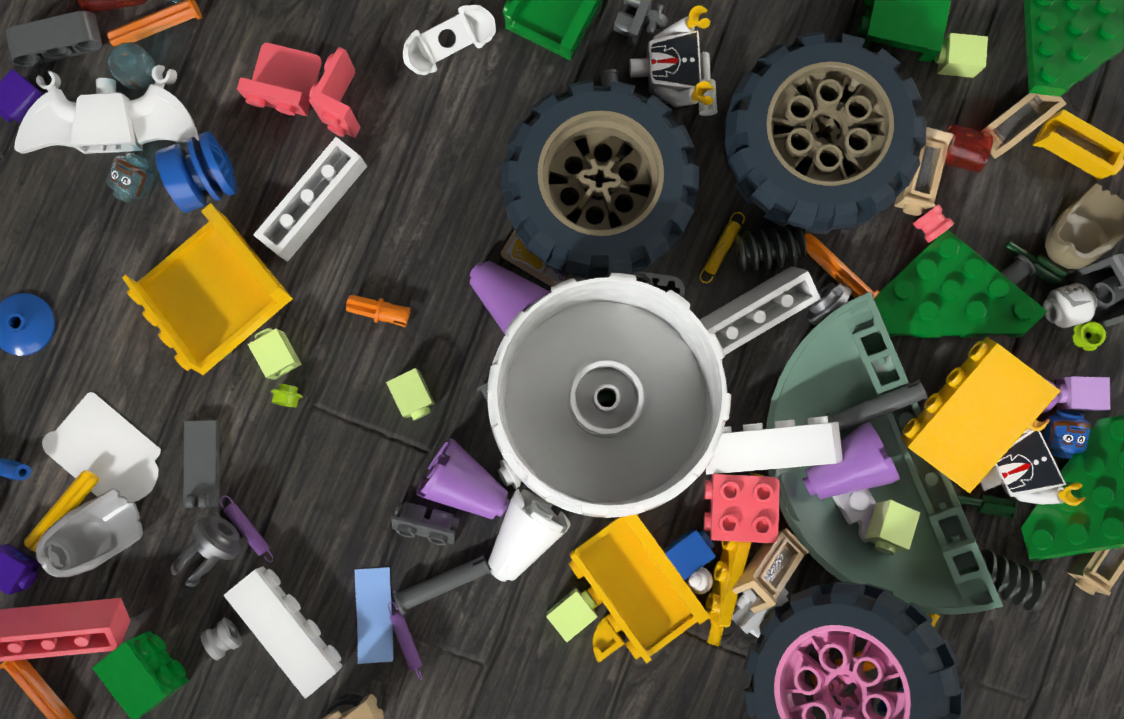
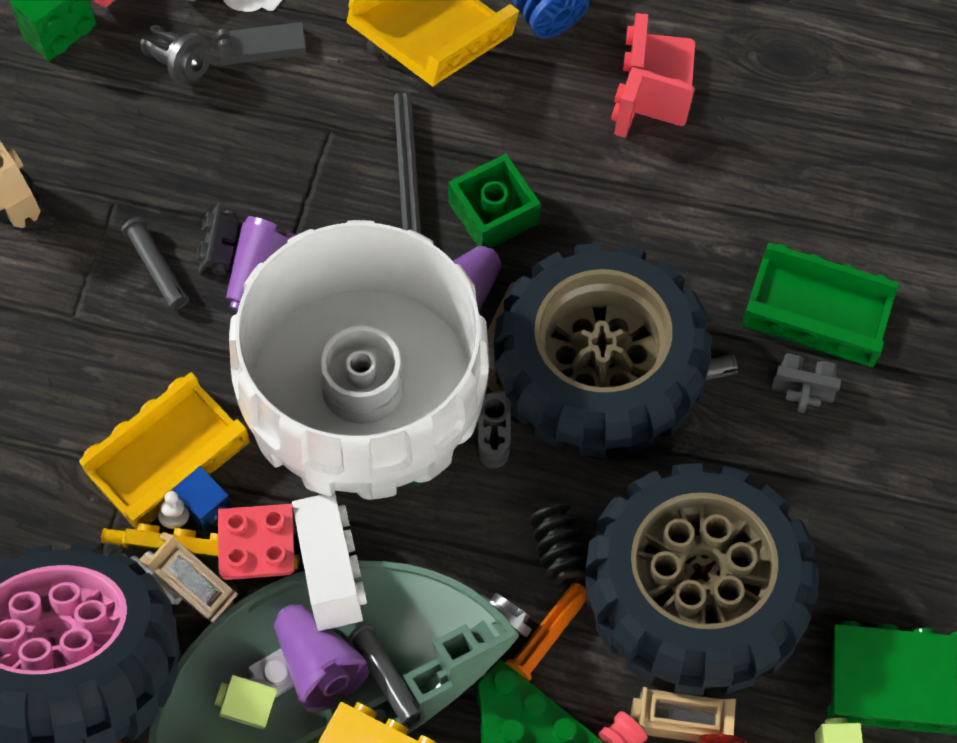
camera: 85 degrees right, 20 degrees down
light grey wheel [200,618,242,661] -> none
medium lavender piece [220,496,273,562] -> none
white brick [224,566,343,699] -> none
yellowish green brick [248,328,302,380] -> none
white brick [254,137,367,262] -> none
lime plate [271,384,303,408] -> none
orange axle [346,295,411,327] -> none
light blue sticker [354,567,393,664] -> none
yellowish green brick [386,368,435,420] -> none
medium lavender piece [388,602,423,680] -> none
white piece [403,5,496,75] -> none
white cone [488,489,571,582] -> none
yellowish green brick [546,588,598,642] -> none
yellow tile [592,615,625,662] -> none
torso [629,5,715,108] -> none
white axle [699,52,718,116] -> none
yellow piece [699,212,745,283] -> none
white brick [700,266,821,355] -> none
none -> dark grey axle [394,92,421,234]
none -> green brick [448,154,541,248]

